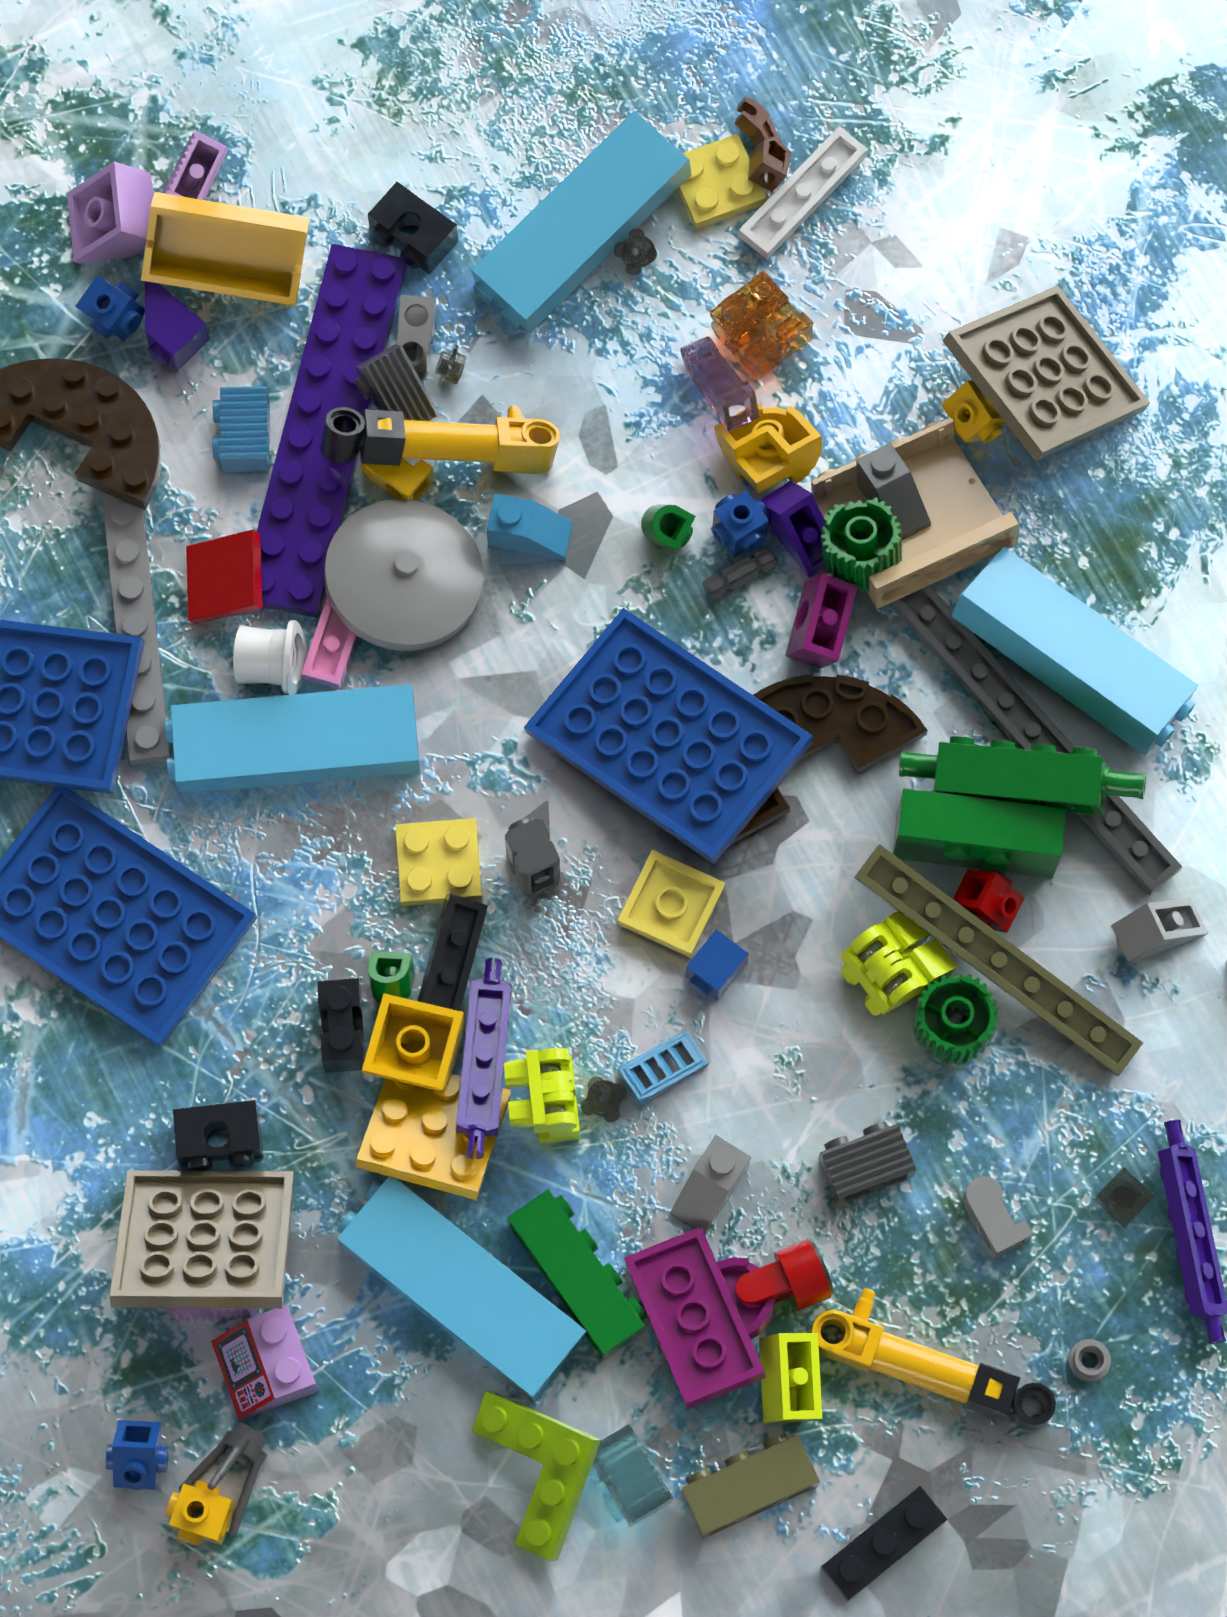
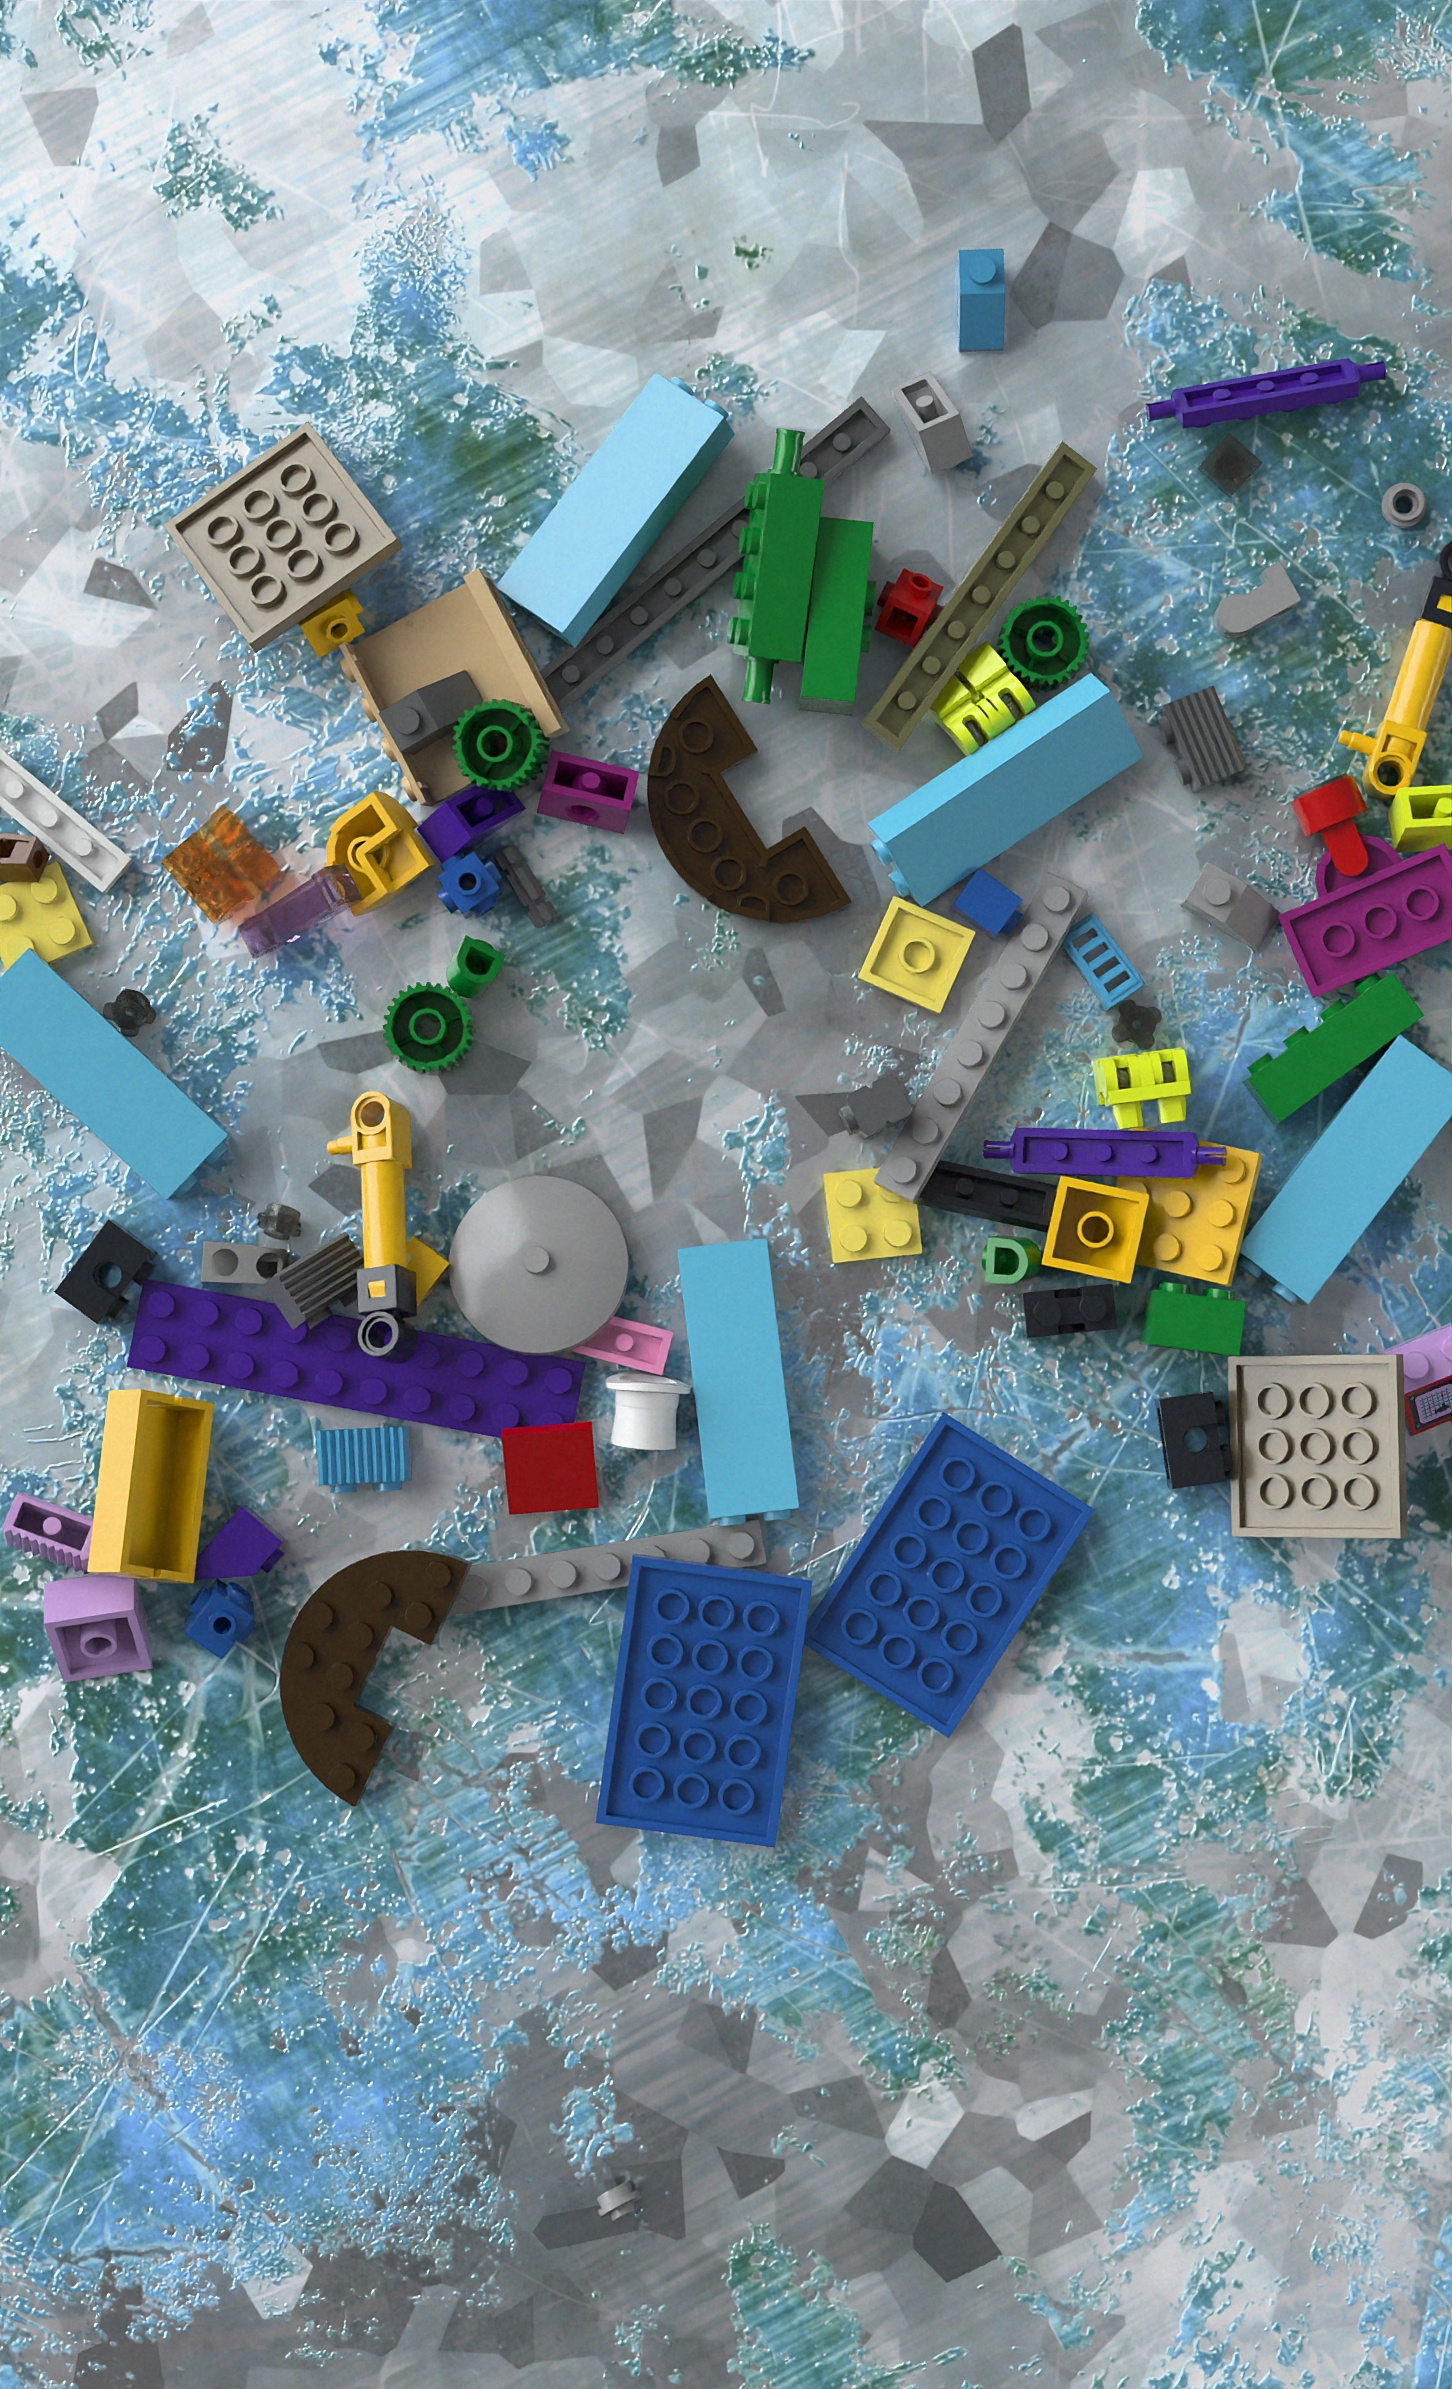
camera: 95 degrees left, 15 degrees up
dark azure slope [487,494,573,561] -> none
blue plate [524,608,814,864] -> none
none -> green brick [383,982,476,1075]
none -> medium azure brick [867,673,1144,907]
none -> light grey plate [873,872,1089,1205]
none -> green brick [1139,1282,1246,1356]

